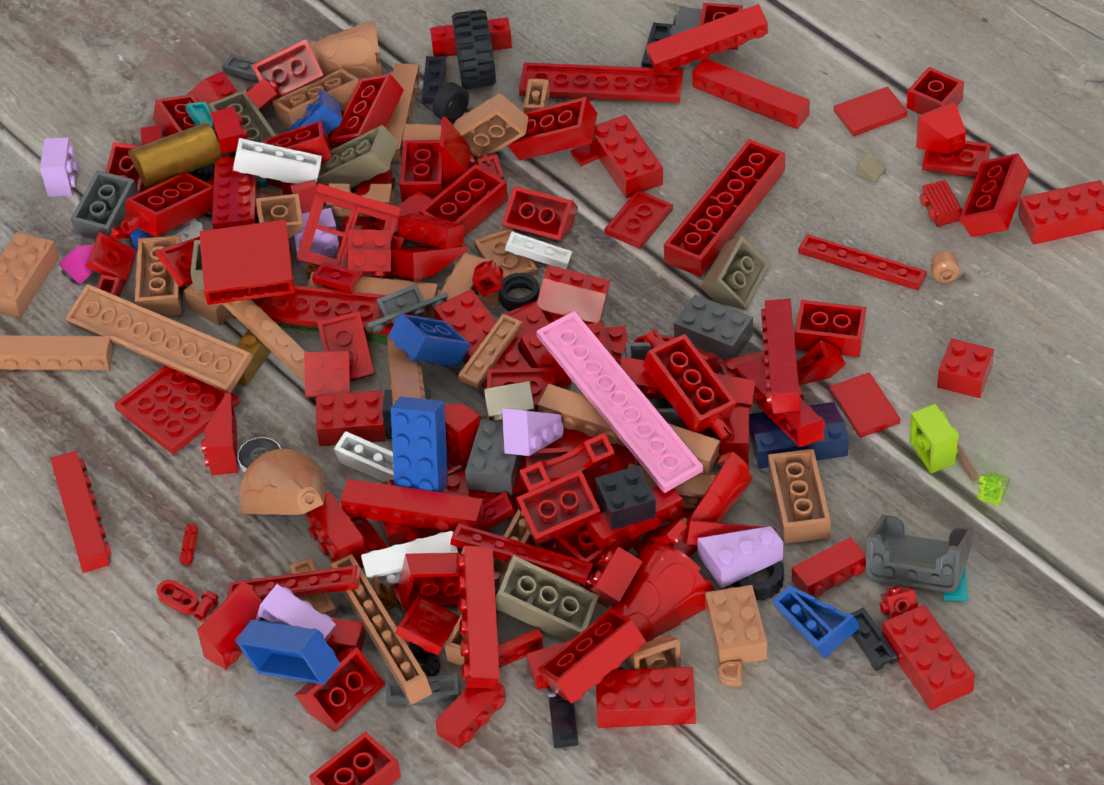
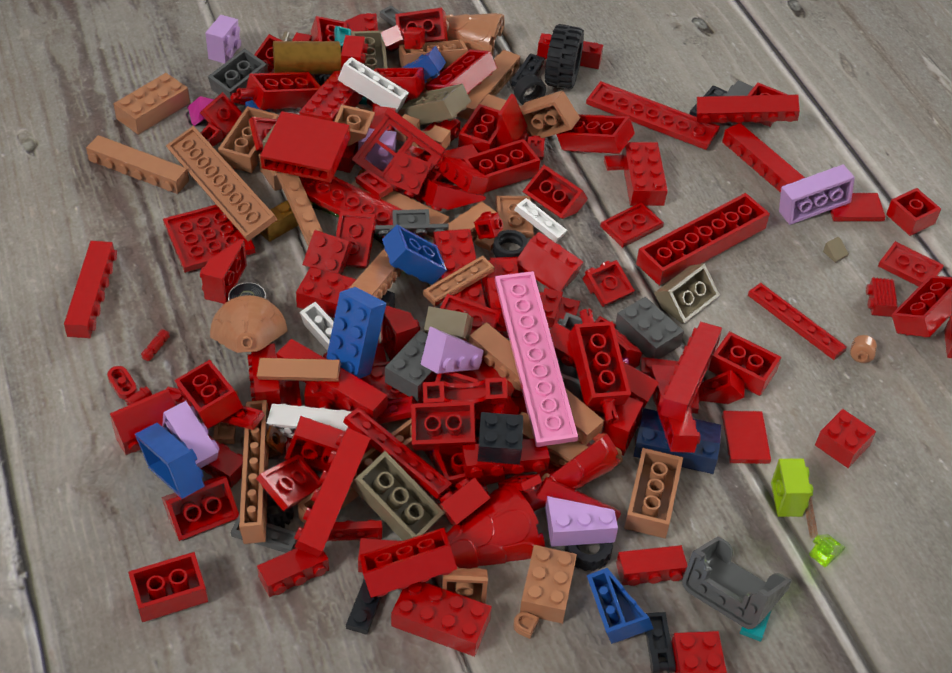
camera: 15 degrees right, 0 degrees up
nougat brick [523,79,550,112] -> none
red brick [879,586,918,619] -> none
red slope [916,102,966,154] -> none
none -> red brick [174,360,243,429]
none -> nougat tile [257,358,341,381]
none -> red brick [404,27,425,49]
none -> red plate [582,260,635,307]
none -> lavender brick [779,164,855,225]

